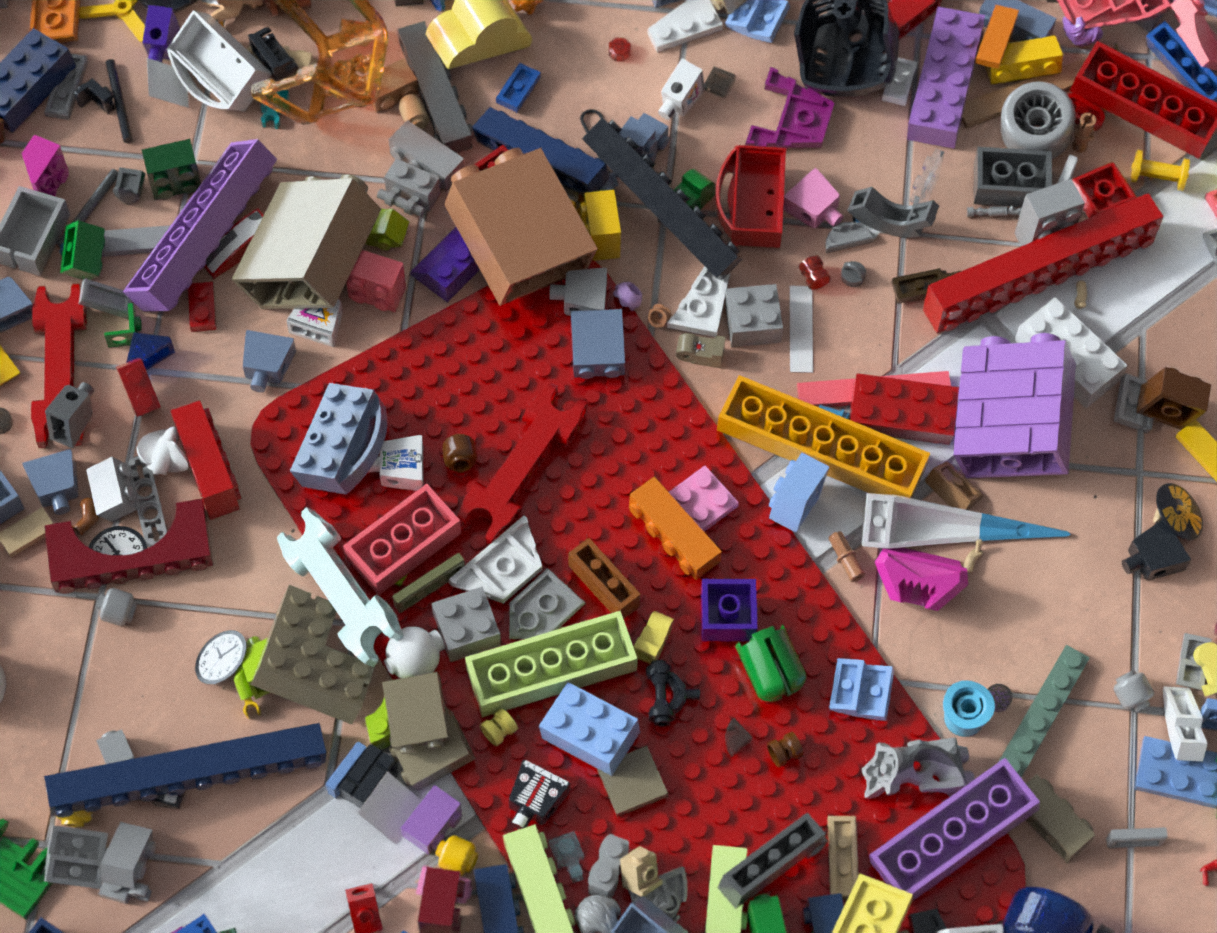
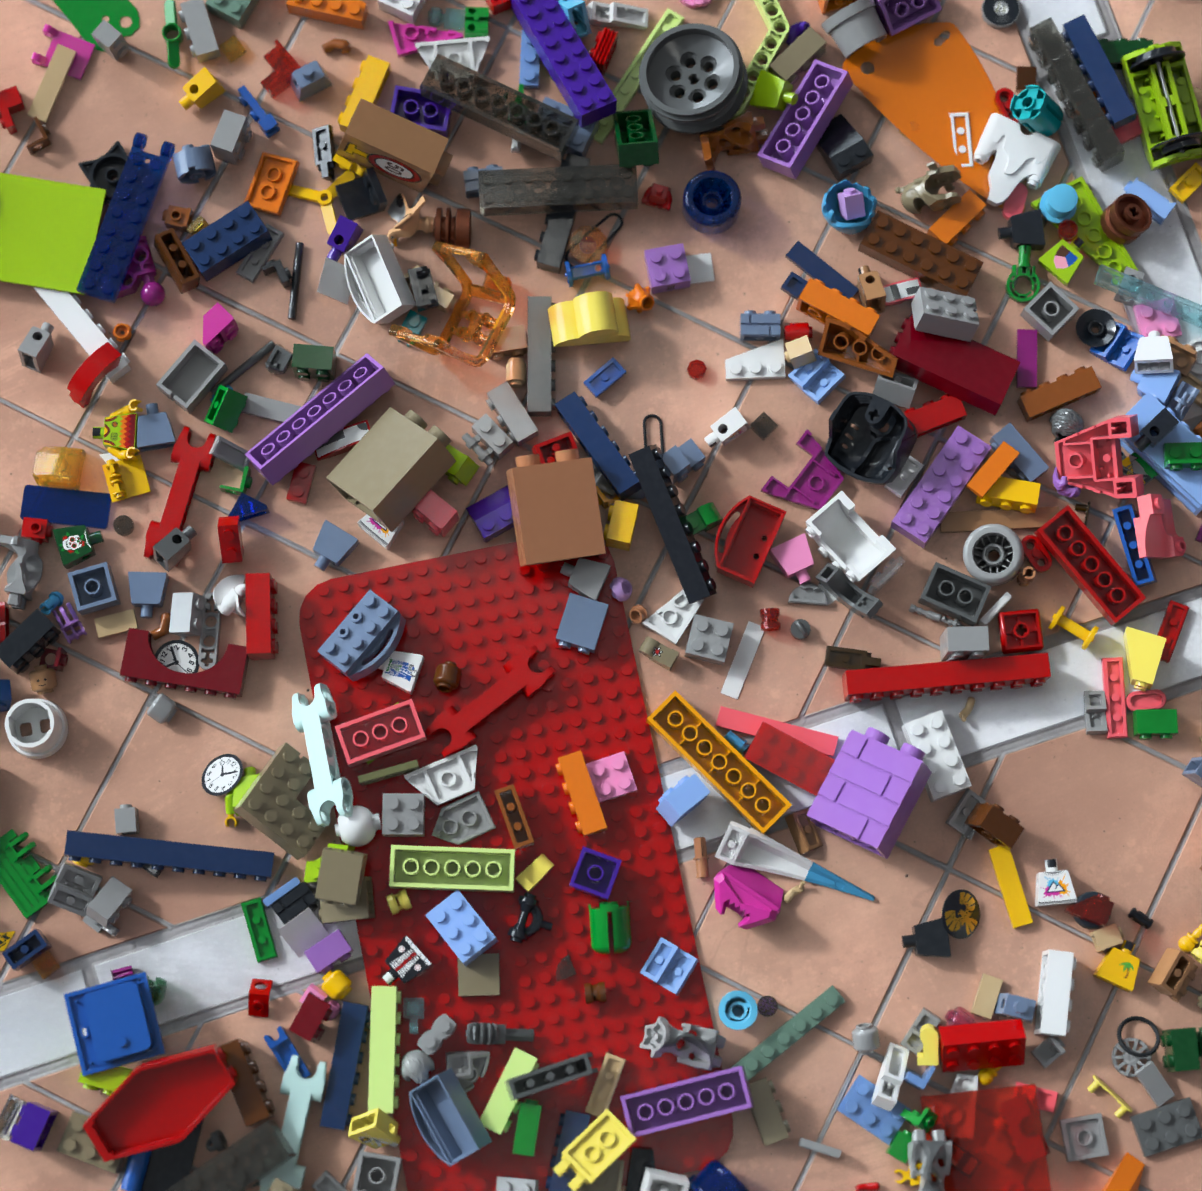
camera: 20 degrees right, 15 degrees up
tan brick [620,846,662,897] -> none
none -> green tile [241,897,278,963]
none -> dark grey gear [466,1023,535,1045]
none -> white cylinder [805,491,896,583]

